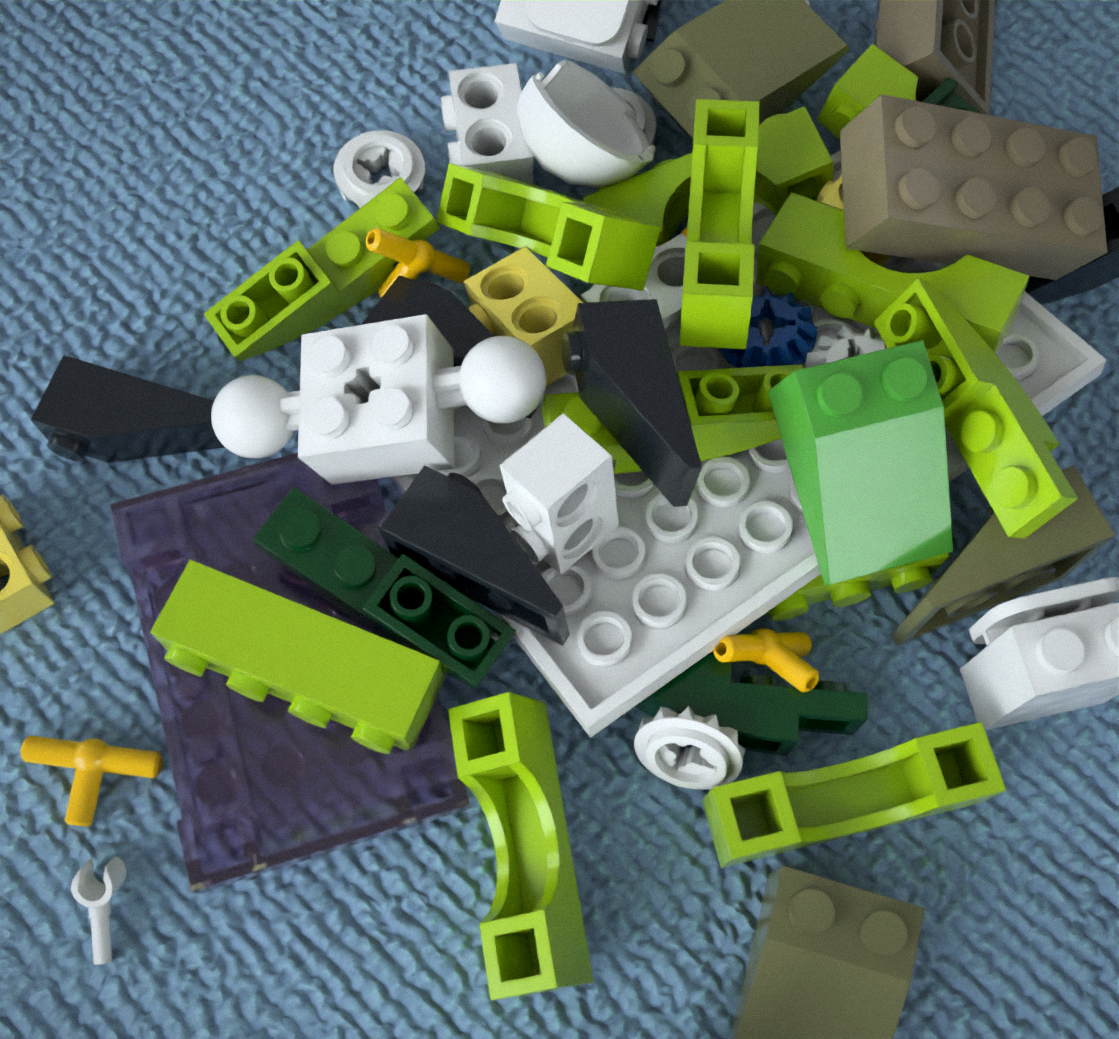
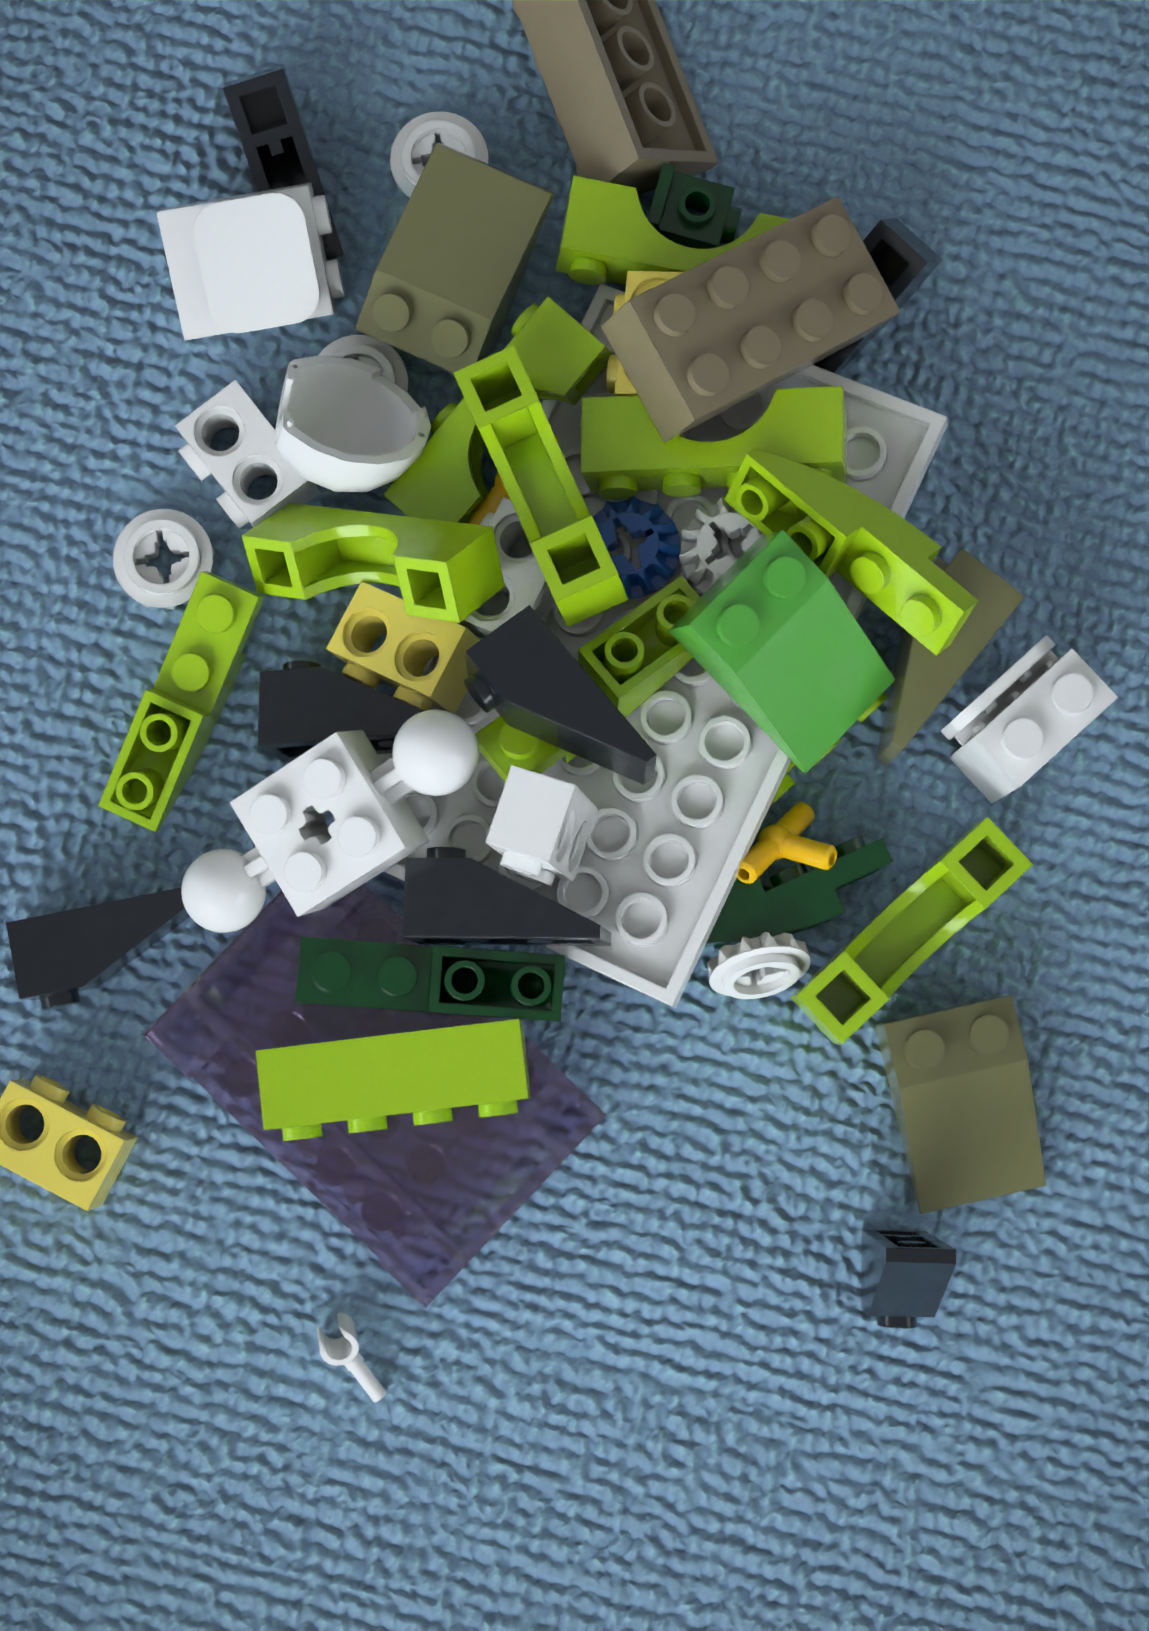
camera: 20 degrees left, 15 degrees up
yellow piece [21,735,163,827] -> none
yellow piece [366,227,470,298] -> none
lime arch [448,692,594,1001] -> none

